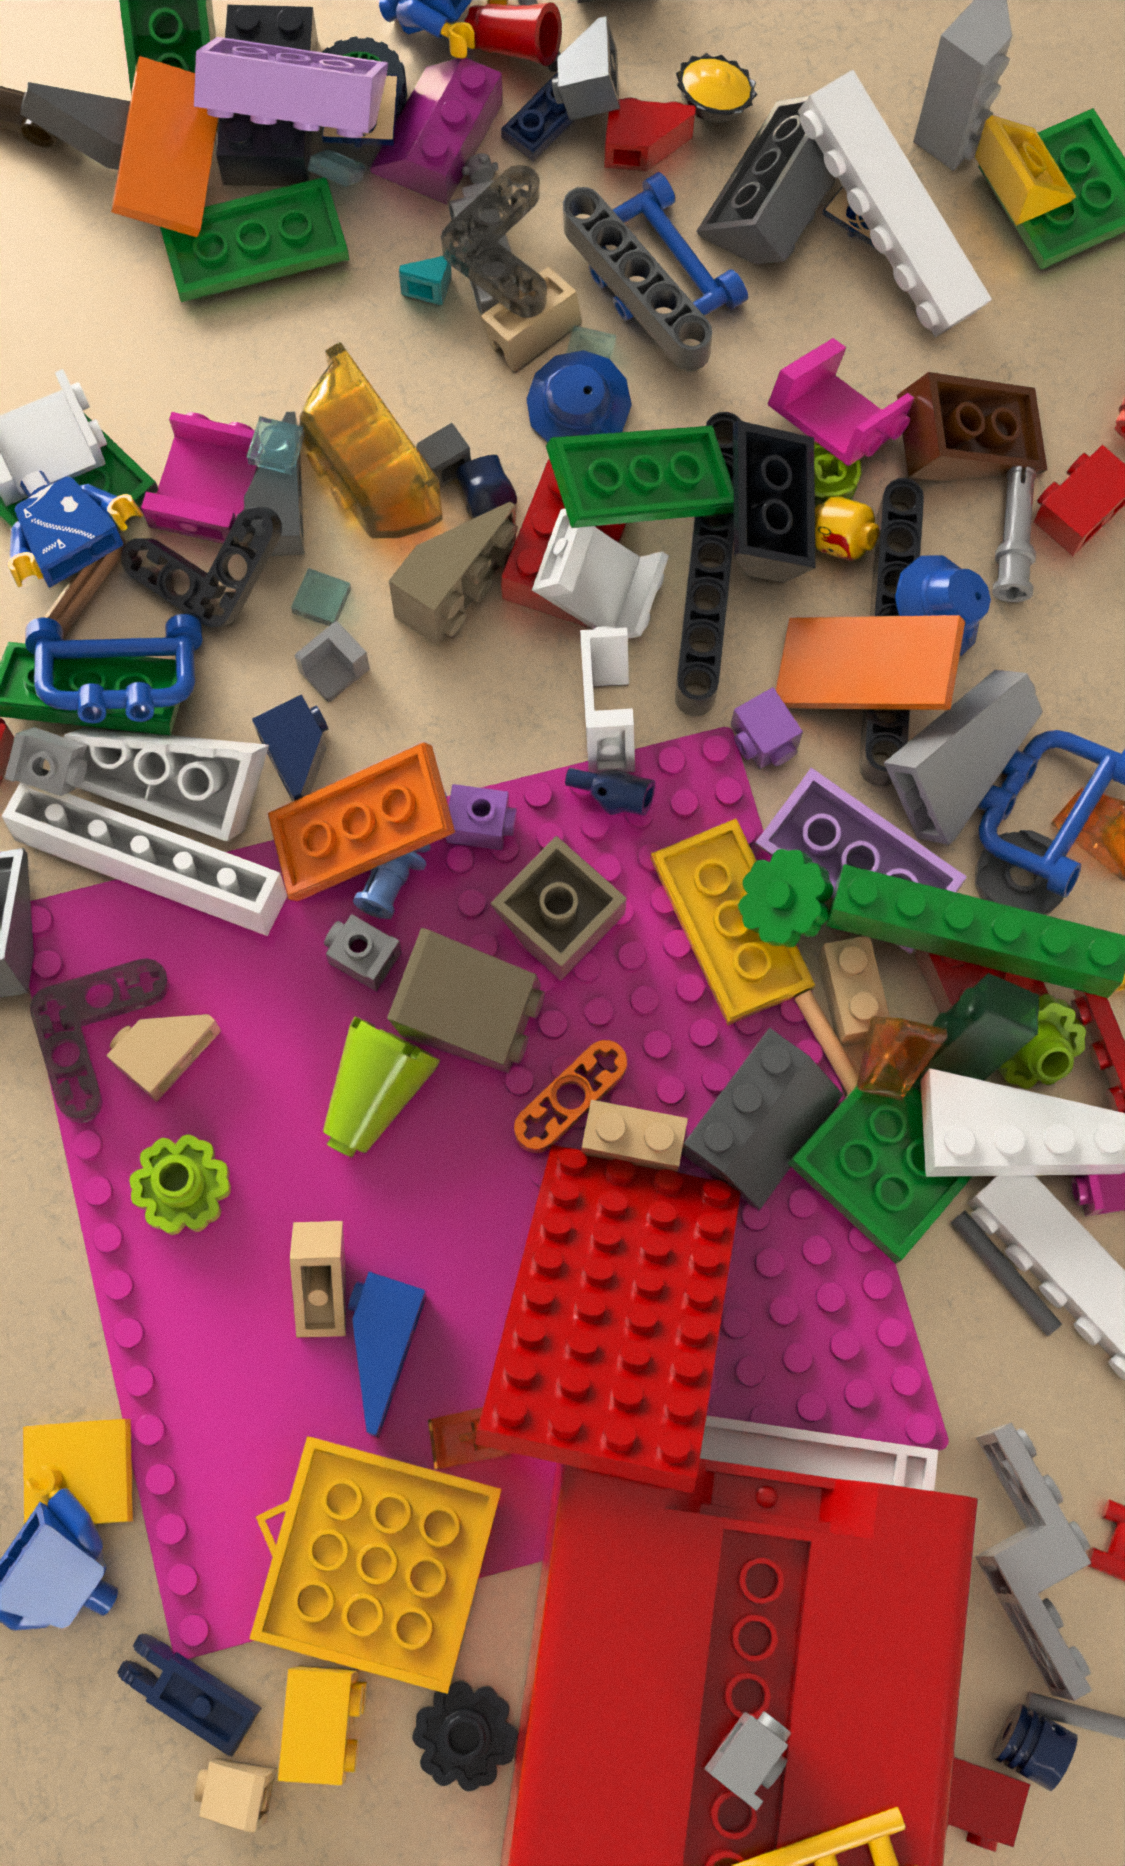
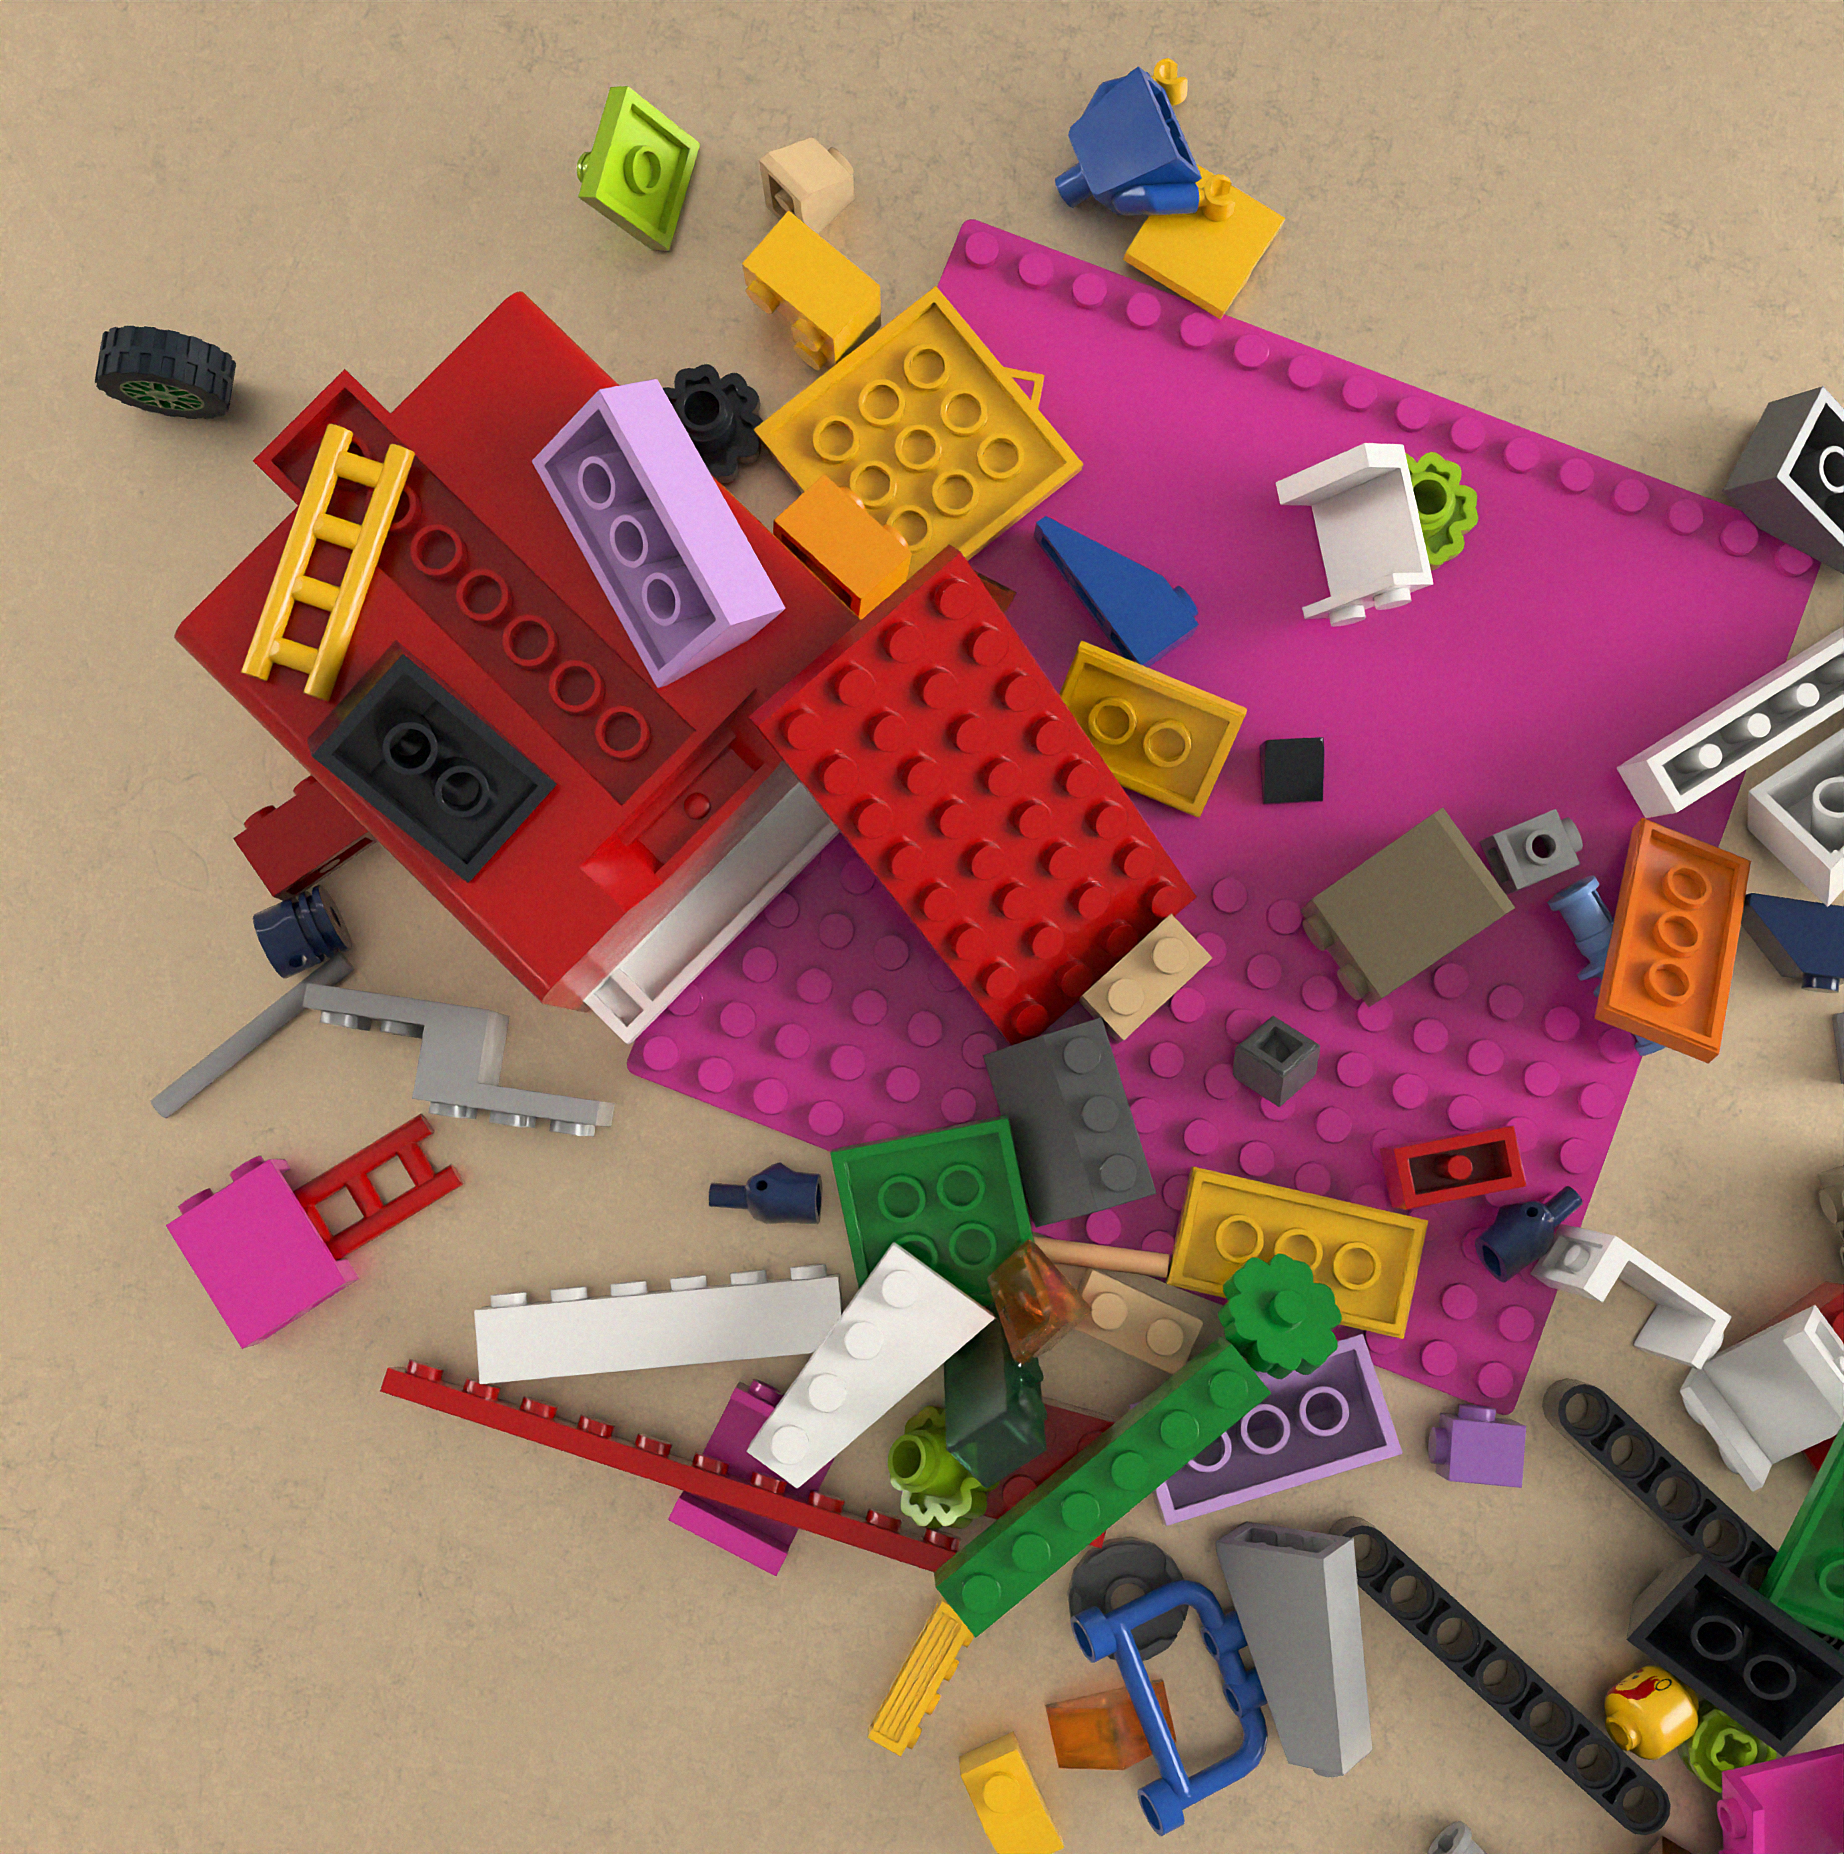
camera: 125 degrees right, 10 degrees up
clear smoke beam [30,958,169,1123] -> none
tan slope [106,1014,221,1102] -> none
dark blue hinge [117,1633,262,1757] -> none
tan slope [290,1221,346,1338] -> none
lime cone [323,1016,441,1157] -> none
medium lavender brick [446,784,517,850] -> none
dark tan slope [491,836,627,981] -> none
orange beam [514,1040,627,1153] -> none
light grey brick [704,1711,791,1811] -> none
orange tile [776,615,965,710] -> none
blue hat [895,555,991,656] -> none
dark grey bar [950,1210,1062,1336] -> none
none -> black slope [307,640,557,883]
none -> lavender slope [532,379,786,688]
none -> dark blue piece [709,1163,822,1224]
none -> light orange slope [773,474,911,620]
none -> yellow tile [1059,640,1247,818]
none -> dark grey slope [1233,1016,1321,1107]
none -> black slope [1259,737,1324,805]
none -> white panel [1276,443,1433,627]
none -> red brick [1379,1126,1527,1210]

